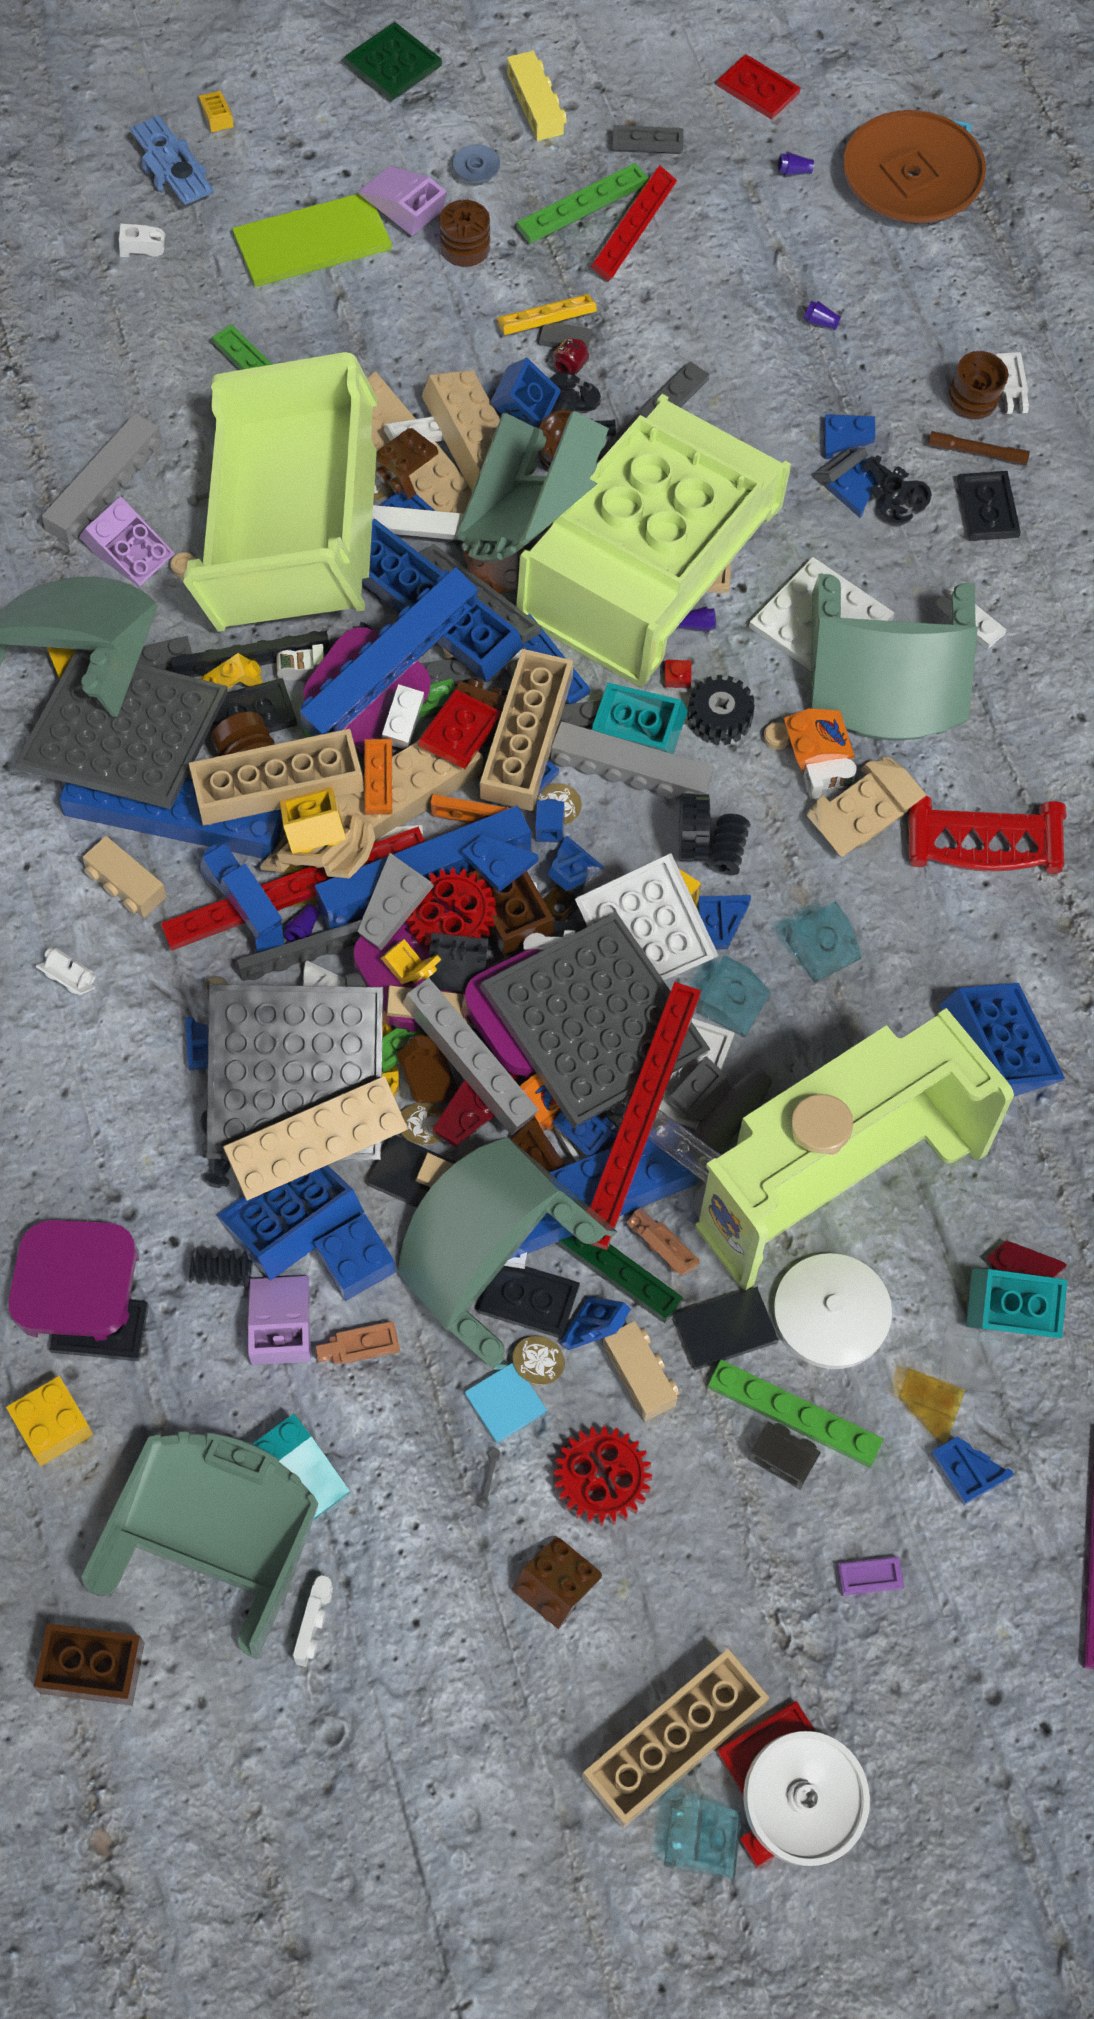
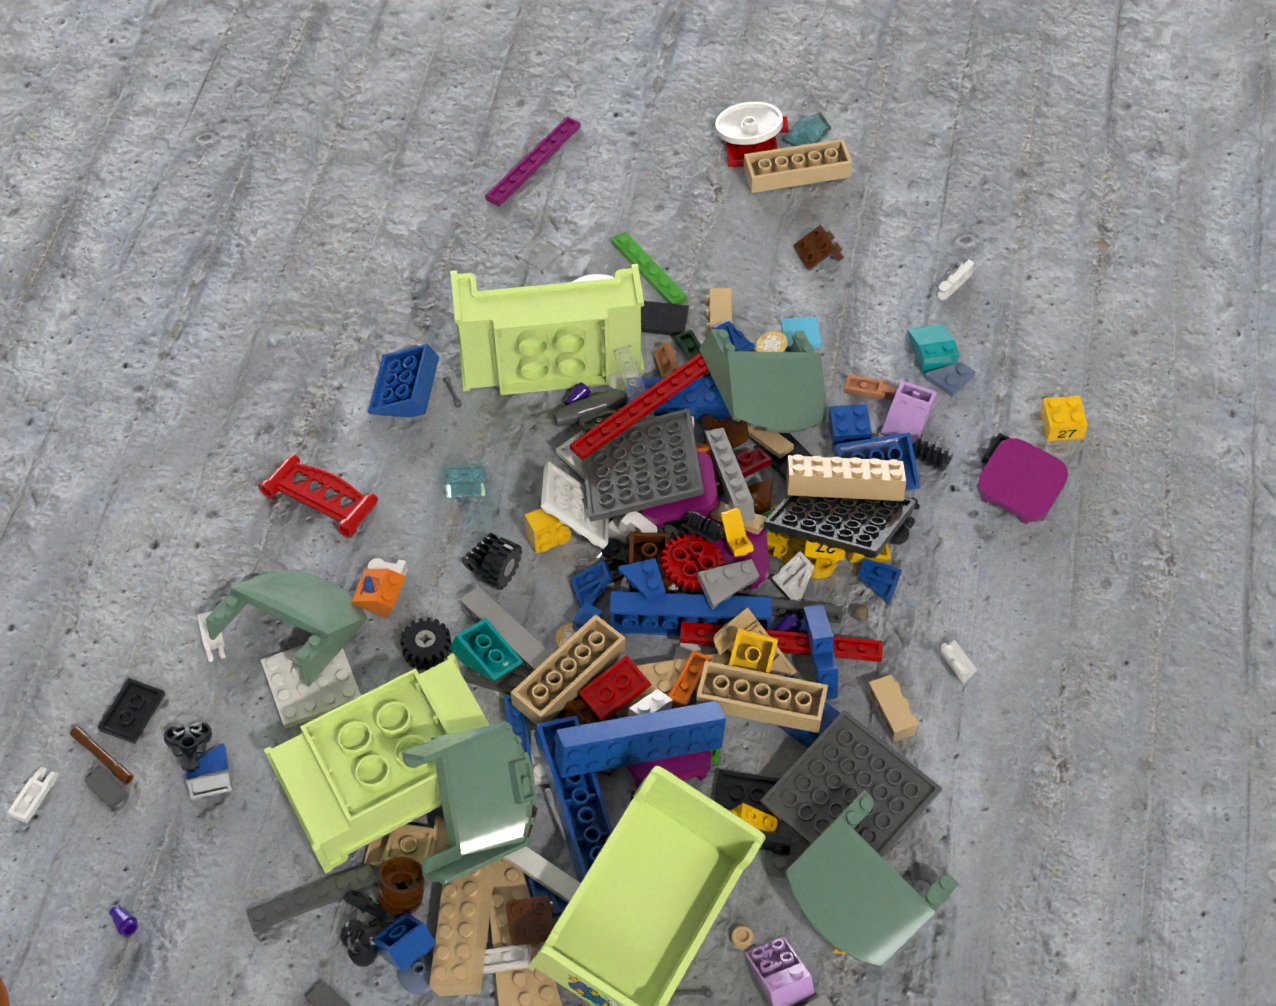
camera: 150 degrees left, 10 degrees down
reddish brown brick [34,1623,145,1706] -> none
sand green windscreen [81,1432,319,1659] -> none
reddish brown wheel [211,711,275,756] -> none
pearl gold sticker [401,1103,444,1145] -> none
dark grey plate [419,544,541,644] -> none
orange tile [431,794,510,823] -> none
dark grey hinge [478,1448,500,1509] -> none
dark red head [553,338,589,375] -> none
red gear [554,1426,652,1526] -> none
clear light blue slope [696,955,771,1038] -> none
blue wing [698,895,751,950] -> none
clear smoke brick [748,1422,821,1490] -> none
tan tile [764,723,790,750] -> none
tan tile [791,1094,853,1155] -> none
tan piece [806,756,926,858] -> none
blue wing [824,414,875,459] -> none
medium lavender tile [837,1556,904,1596] -> none
clear yellow wing [898,1368,965,1444] -> none
blue wing [931,1436,1014,1505] -> none
reddish brown wheel [947,351,1009,419] -> none
teal slope [966,1268,1068,1339] -> none
dark red wing [985,1240,1067,1278] -> none
none -> dark grey tile [84,767,128,809]
none -> sand blue wing [925,362,976,397]

